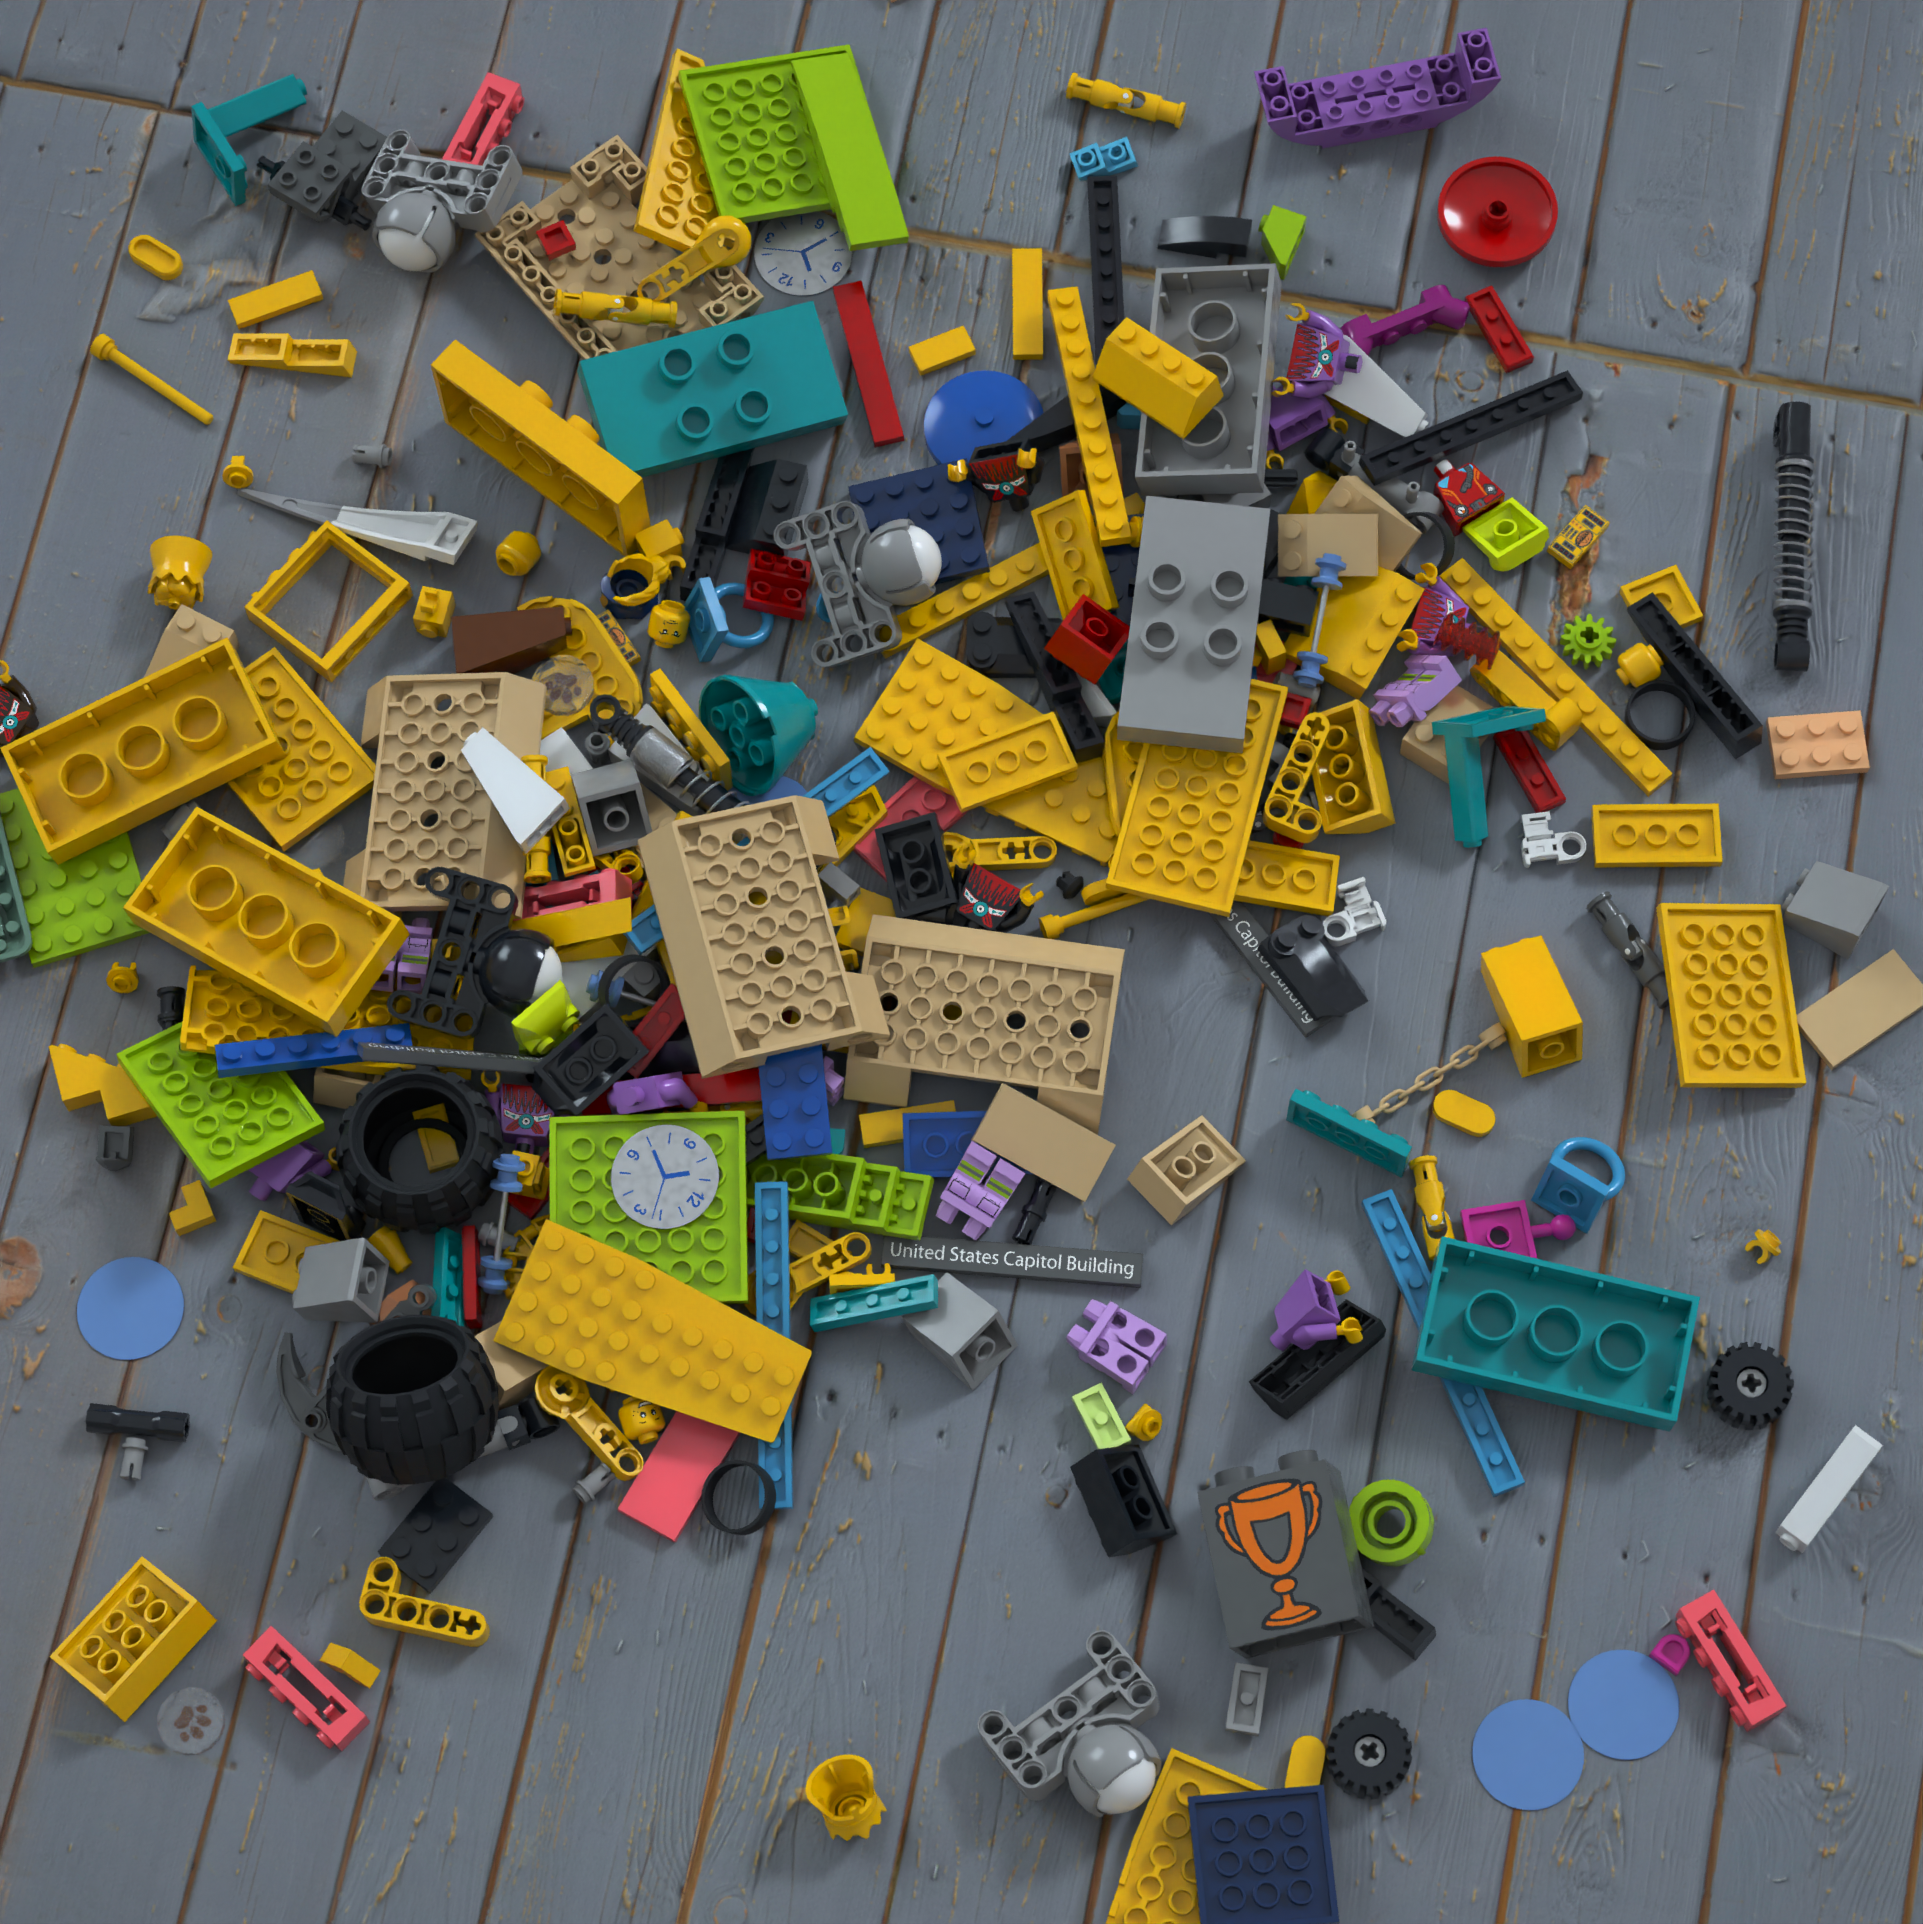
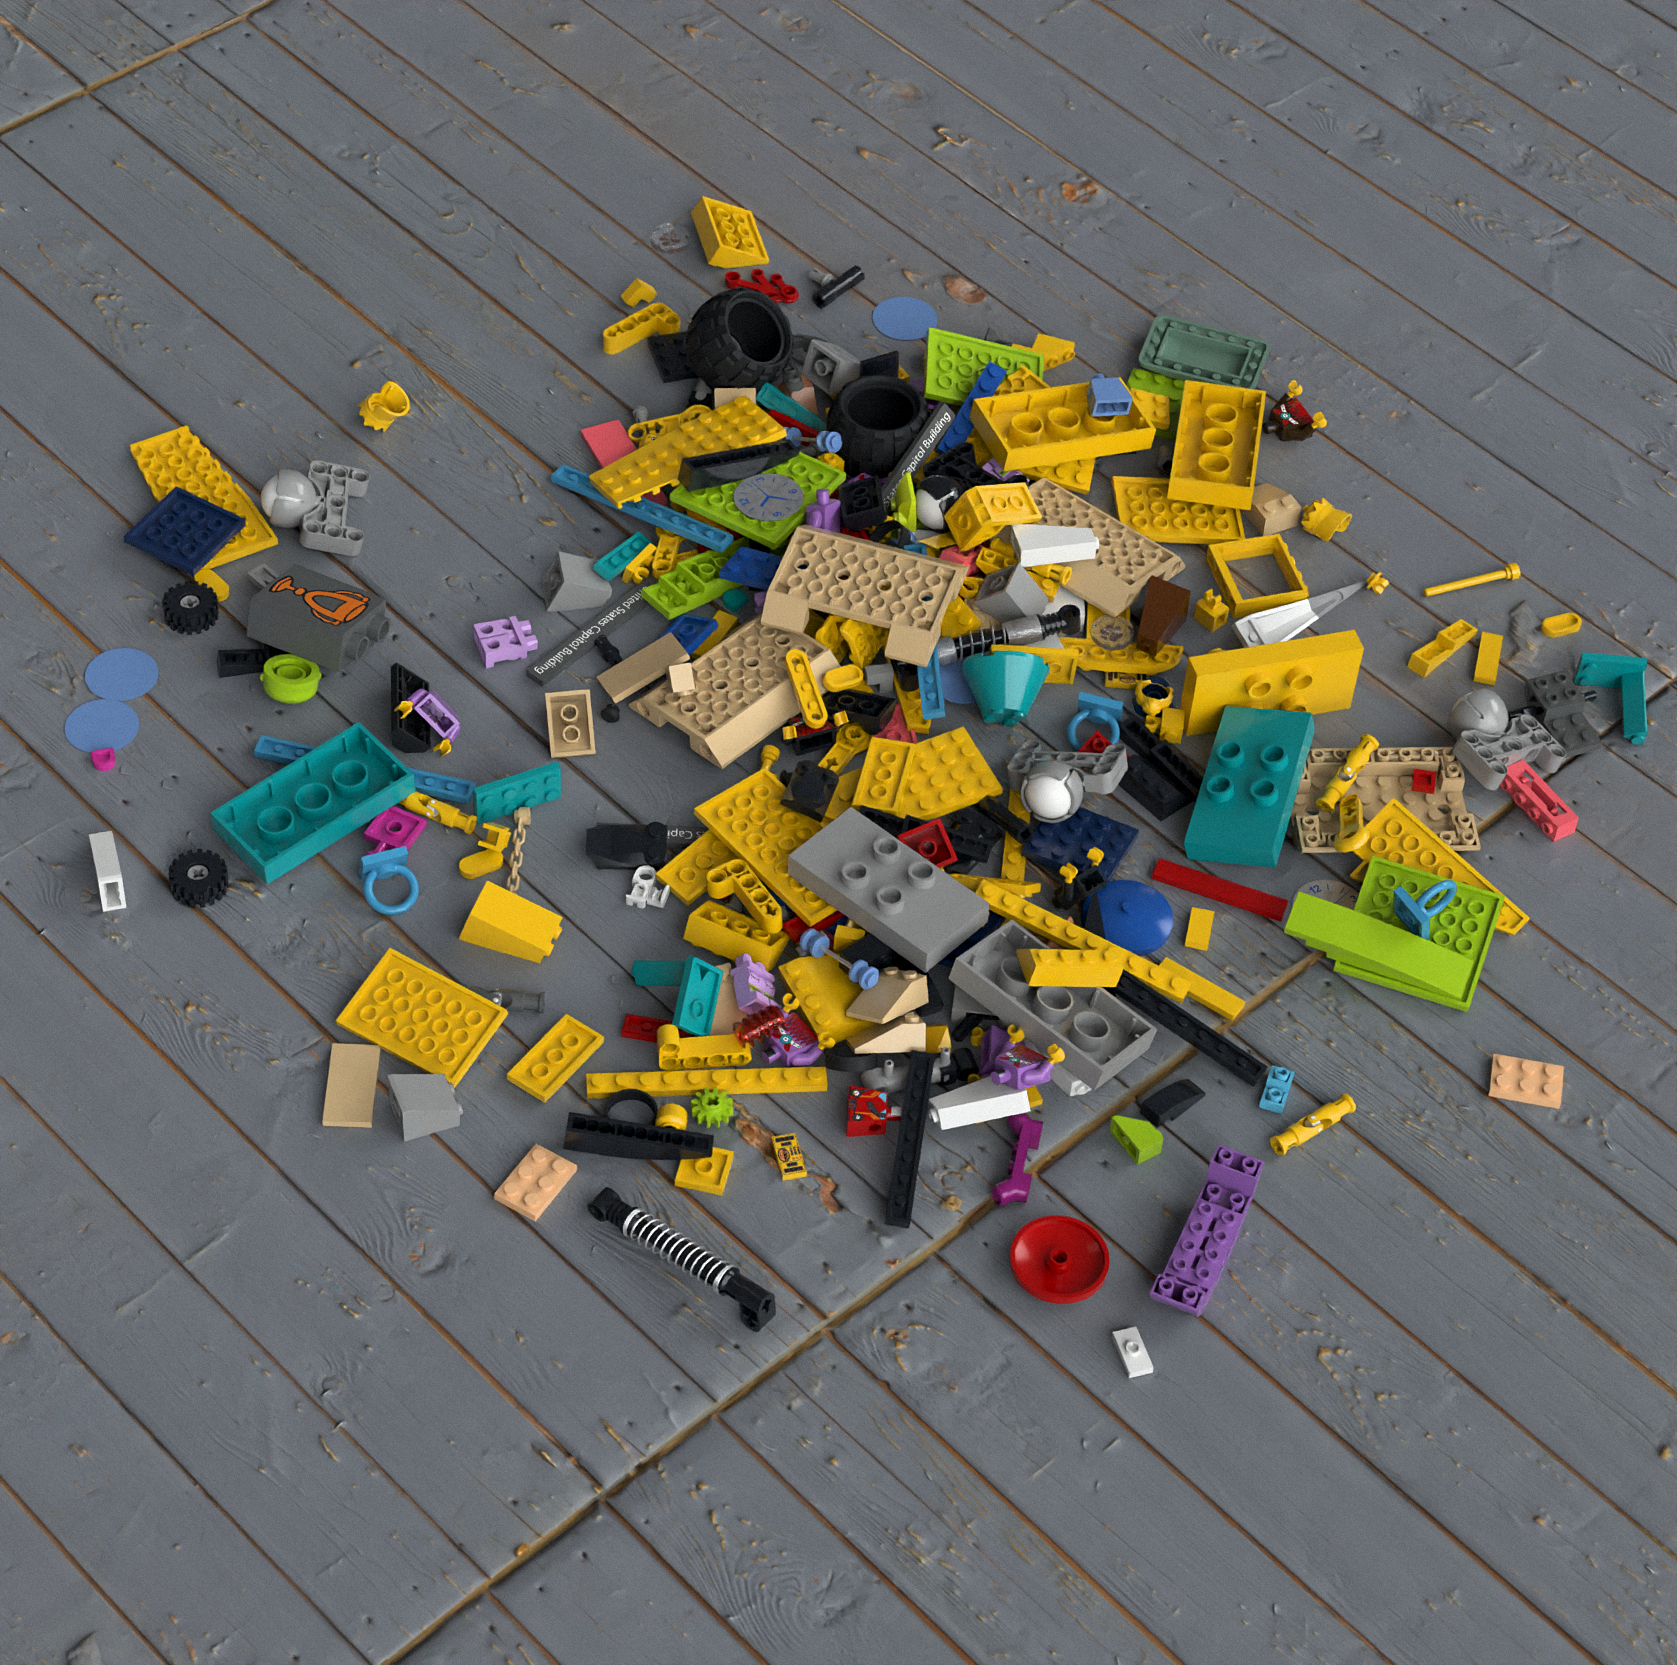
camera: 120 degrees right, 20 degrees down
coral brick [243,1626,370,1752] -> none
yellow head [647,600,690,648] -> none
black tyre [701,1460,776,1535] -> none
lavender hips [936,1141,1026,1240] -> none
black slope [1070,1444,1177,1557] -> none
yellowish green plate [1072,1382,1131,1449] -> none
yellow plate [1125,1403,1162,1441] -> none
neon yellow slope [1462,497,1549,571] -> none
red tile [1465,285,1534,374] -> none
white piece [1520,811,1586,868] -> none
coral brick [1675,1590,1787,1732] -> none
yellow plate [1745,1229,1781,1264] -> none
none -> yellow window [478,822,511,852]
none -> black piece [600,704,620,723]
none -> tan slope [665,663,695,697]
none -> black slope [678,439,800,492]
none -> red plant [725,269,799,303]
none -> black slope [780,760,839,822]
none -> yellow plate [784,649,828,729]
none -> yellow tile [822,664,864,692]
none -> yellow bracket [944,482,1042,551]
none -> black axle [978,795,1034,843]
none -> medium blue torso [1087,373,1133,416]
none -> white plate [1112,1327,1154,1378]
none -> yellow plate [1130,388,1170,430]
none -> dark azure tile [1393,880,1457,940]

